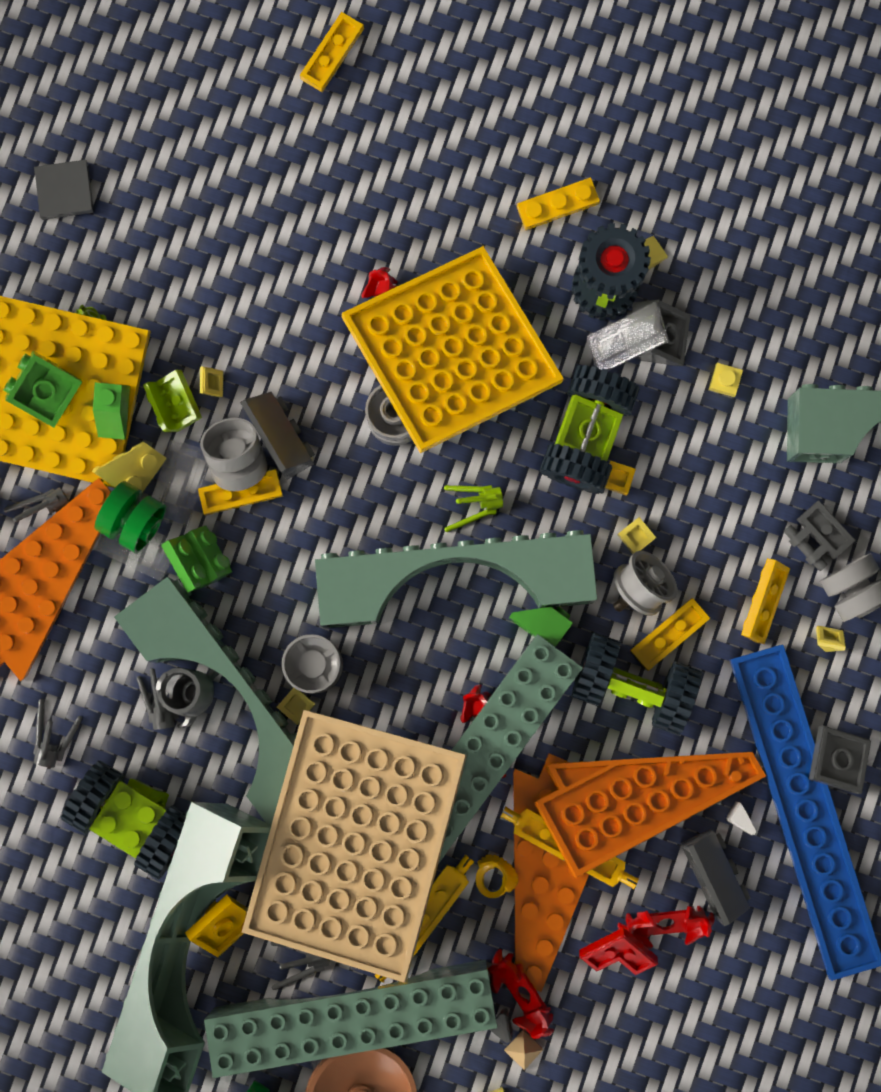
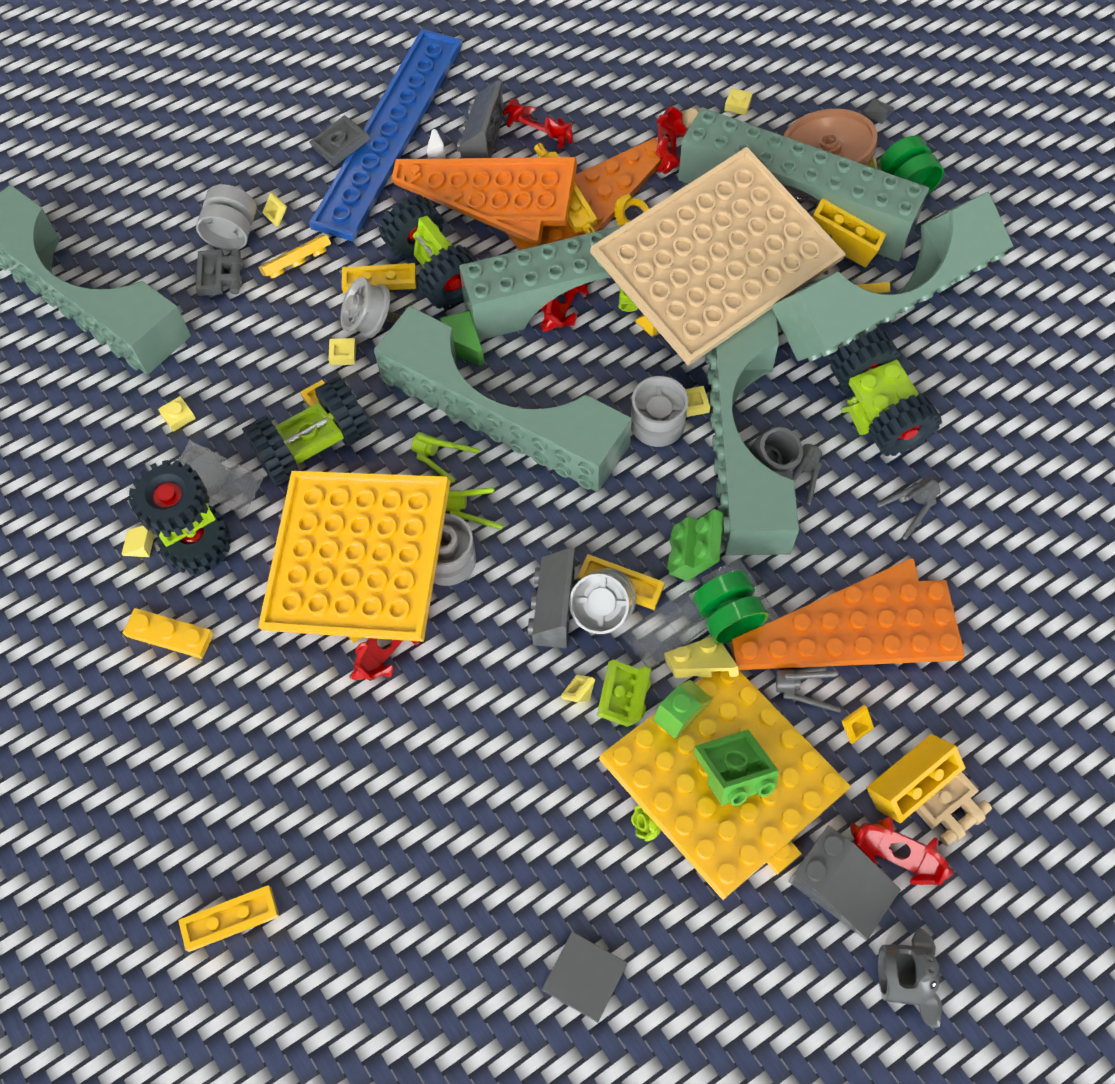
camera: 145 degrees left, 20 degrees down
red tile [579,927,658,975] -> none
none -> lime plant [446,487,504,529]
none -> yellow brick [811,198,887,268]

